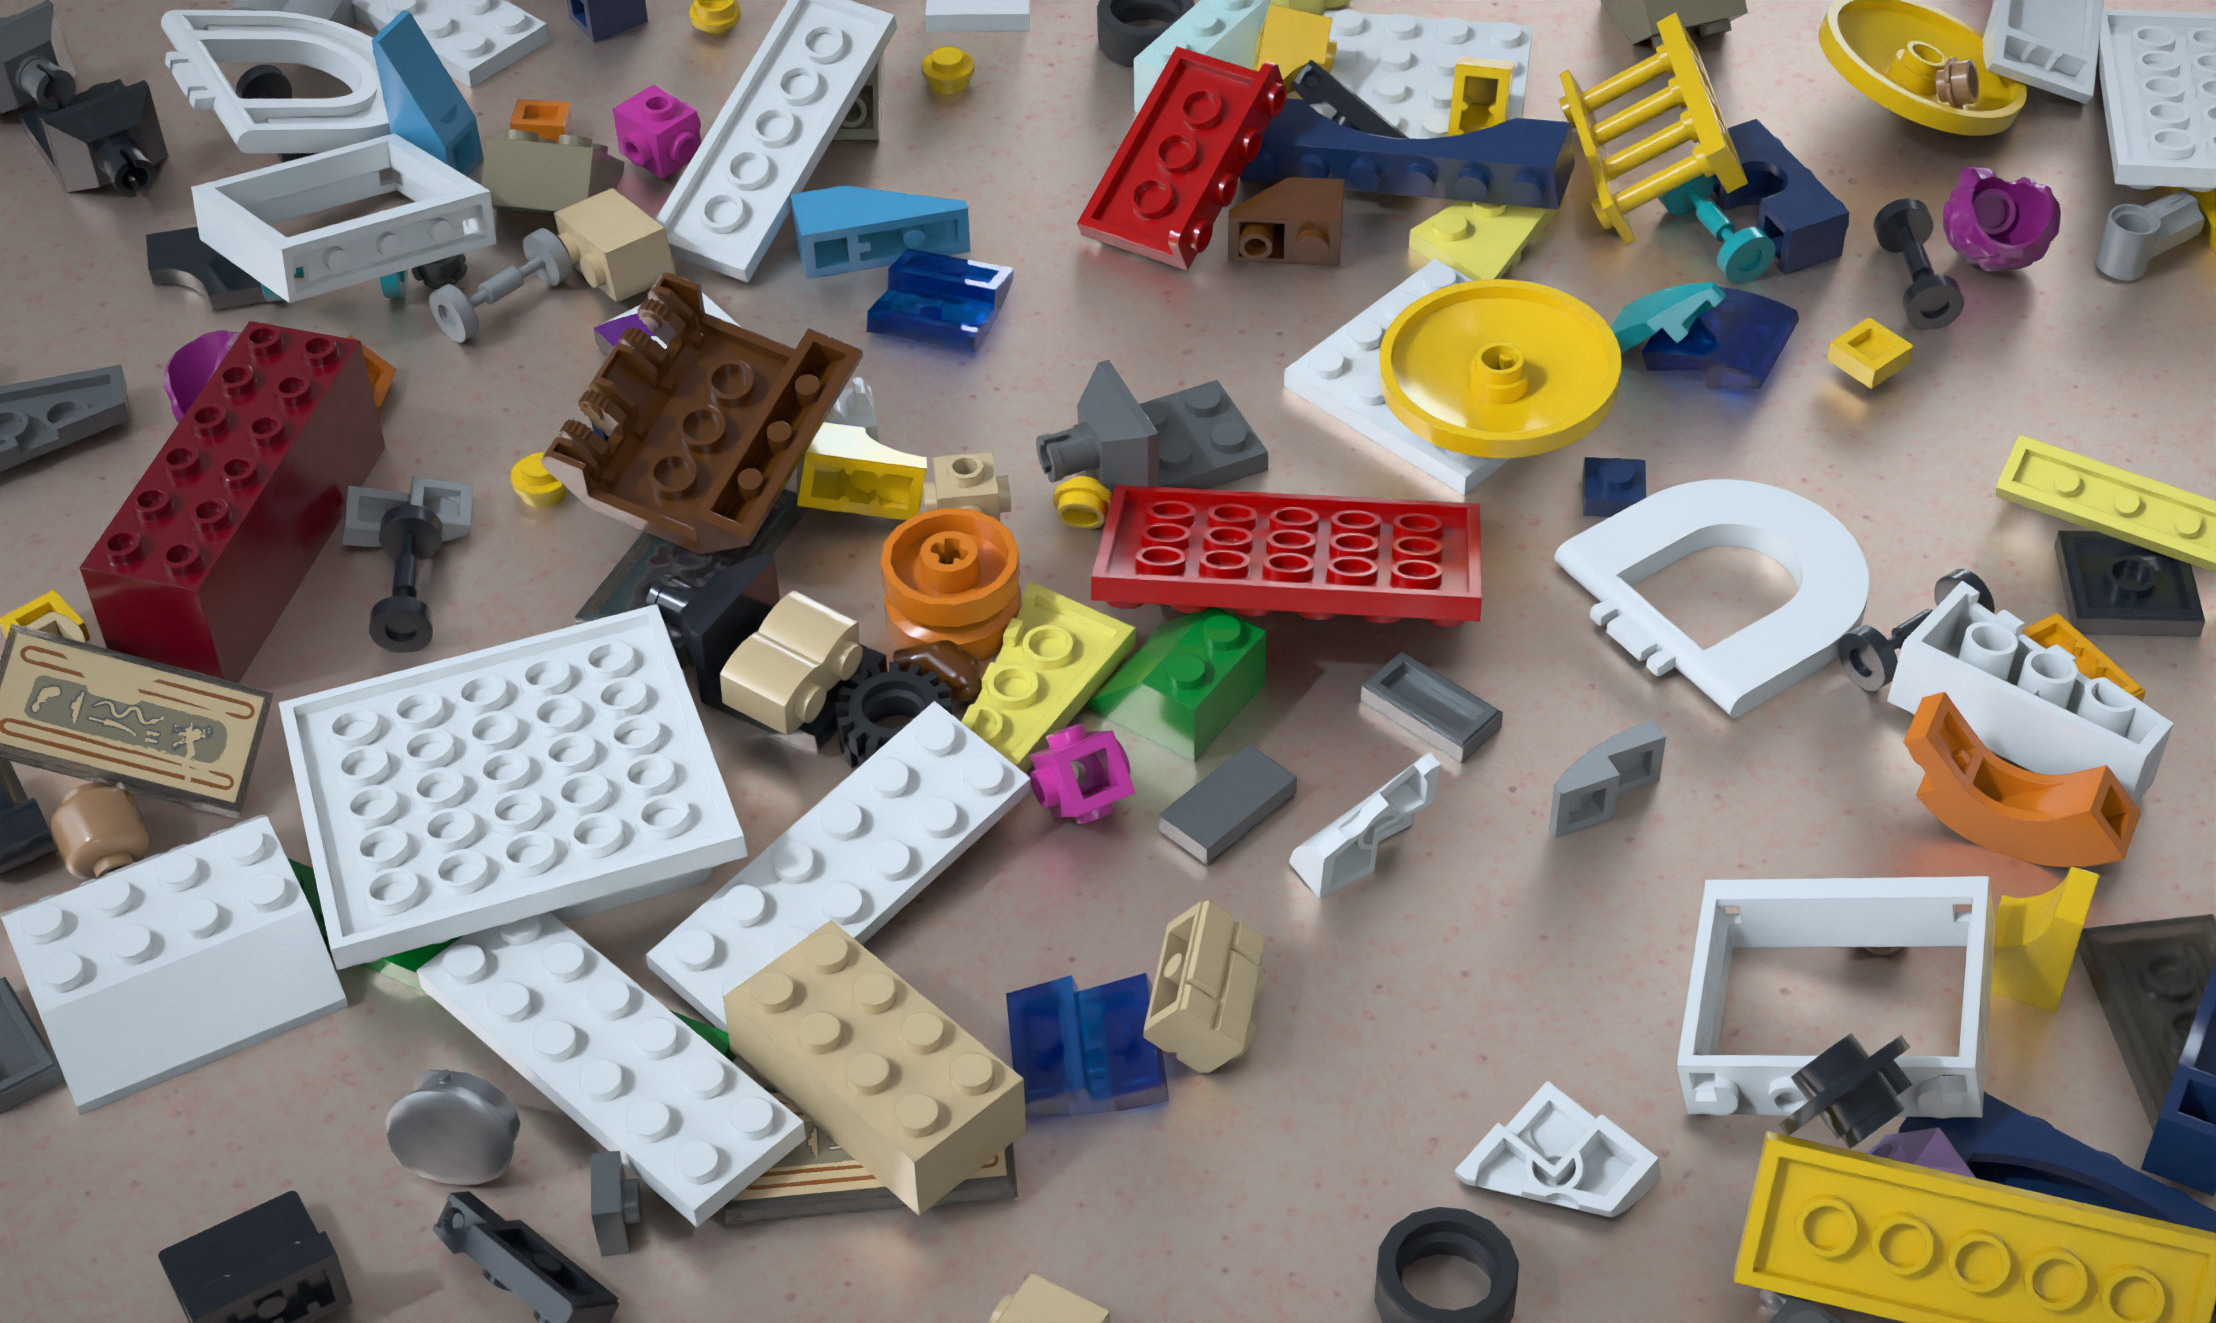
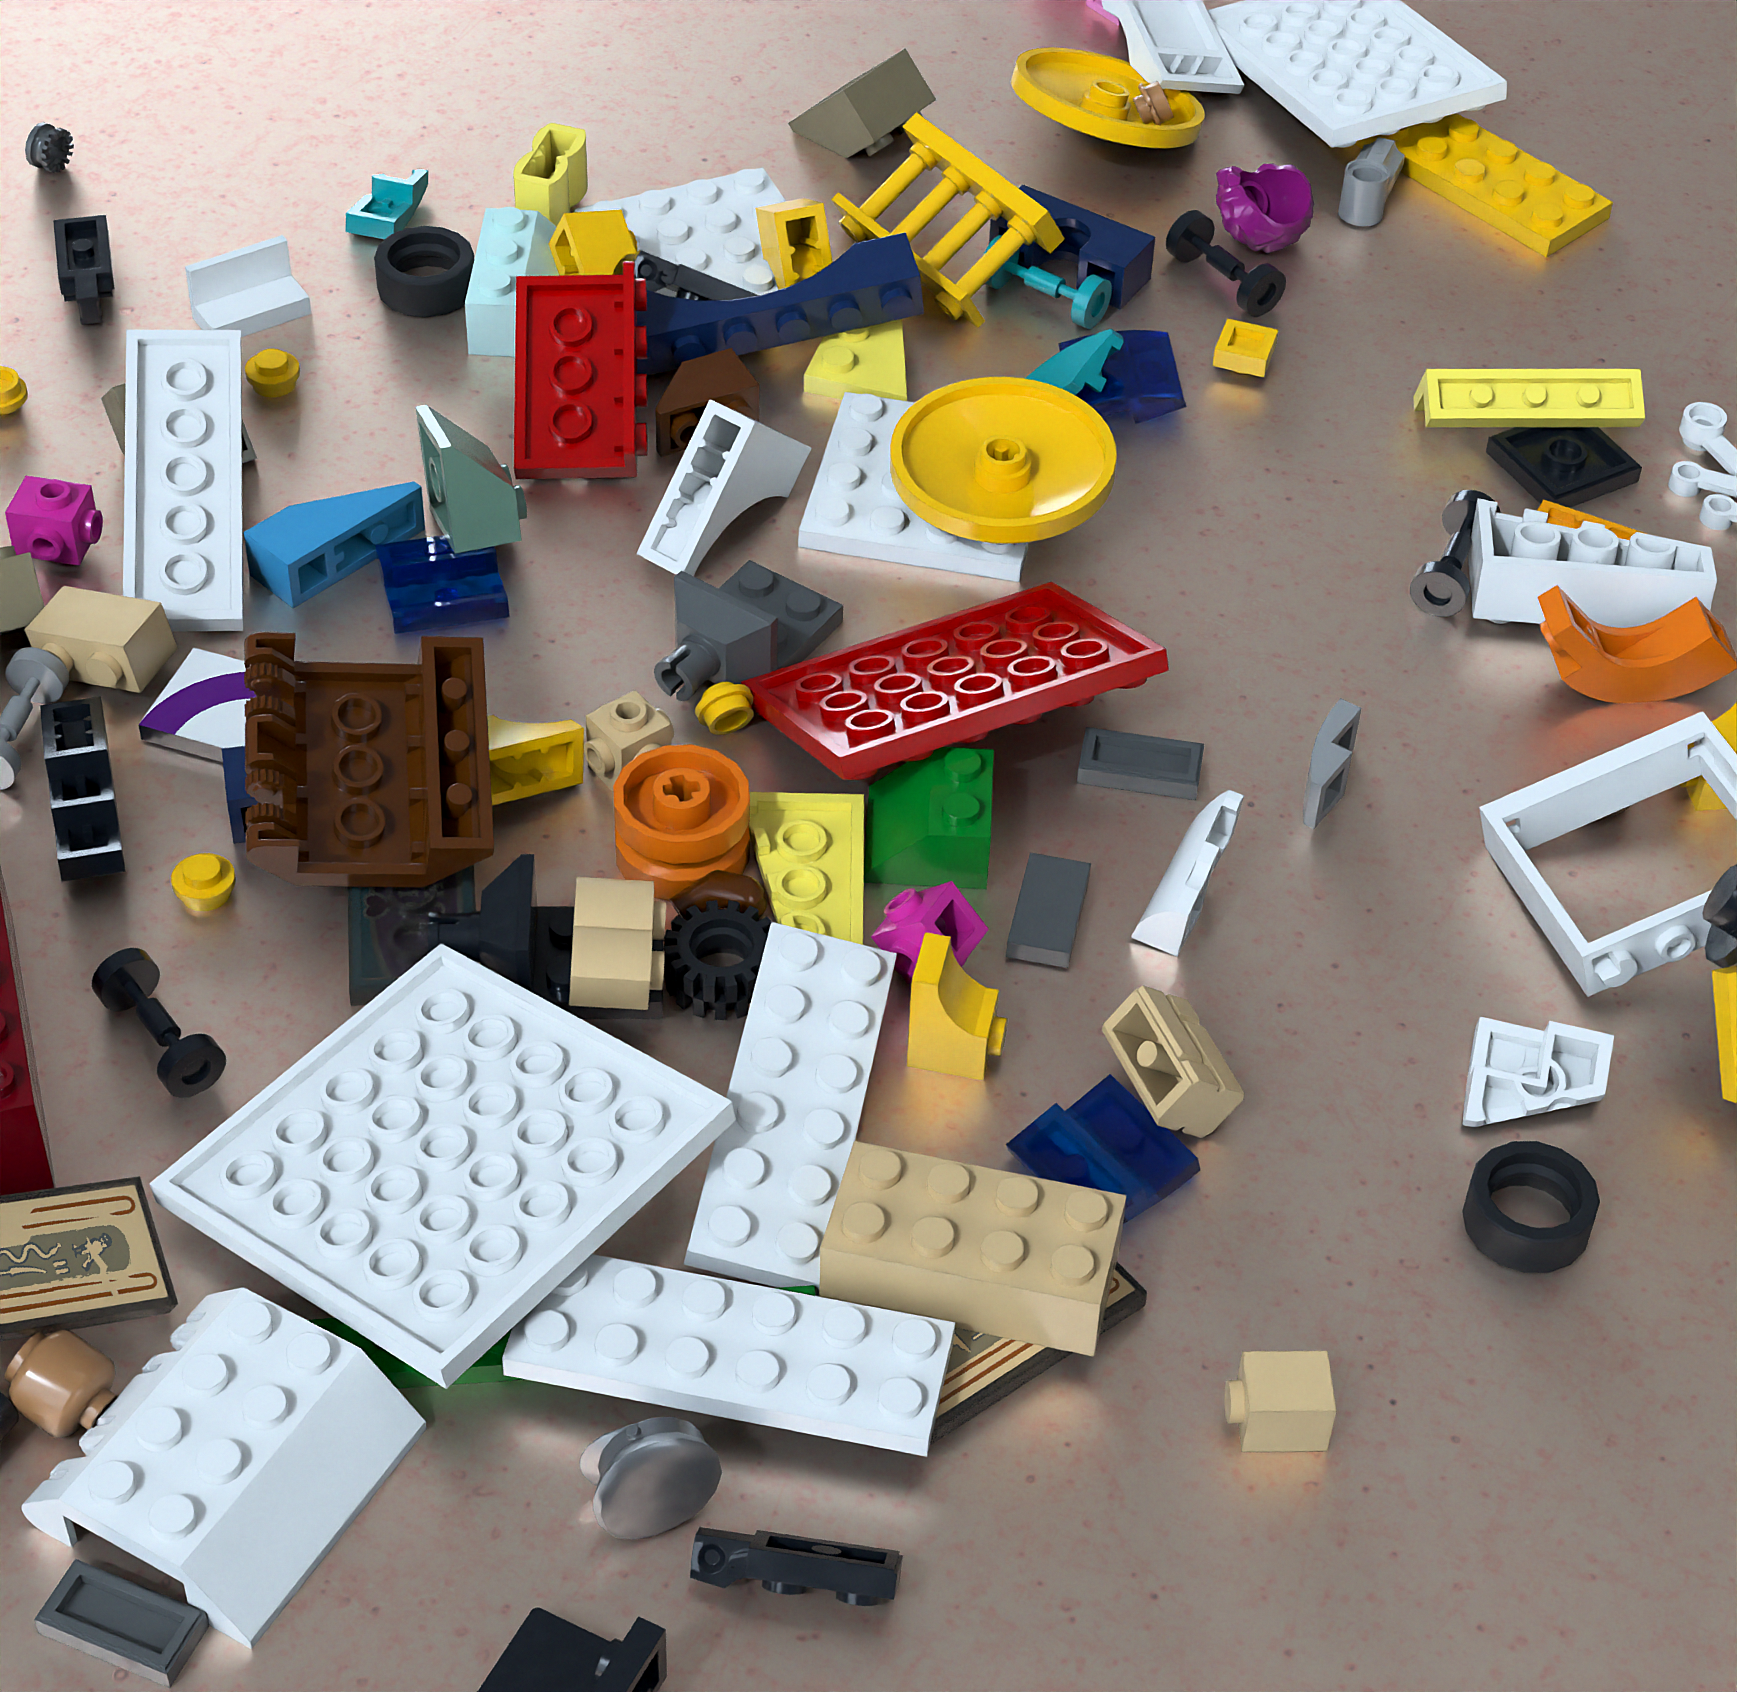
camera: 35 degrees left, 0 degrees up
light grey slope [342,476,473,547] -> none
dark grey plate [590,1151,642,1257] -> none
white piece [1554,479,1870,718] -> none
dark blue plate [1583,457,1646,517] -> none
none -> black slope [40,696,126,882]
none -> sand green slope [415,405,527,554]
none -> white arch [637,399,812,576]
none -> yellow arch [907,932,1008,1080]

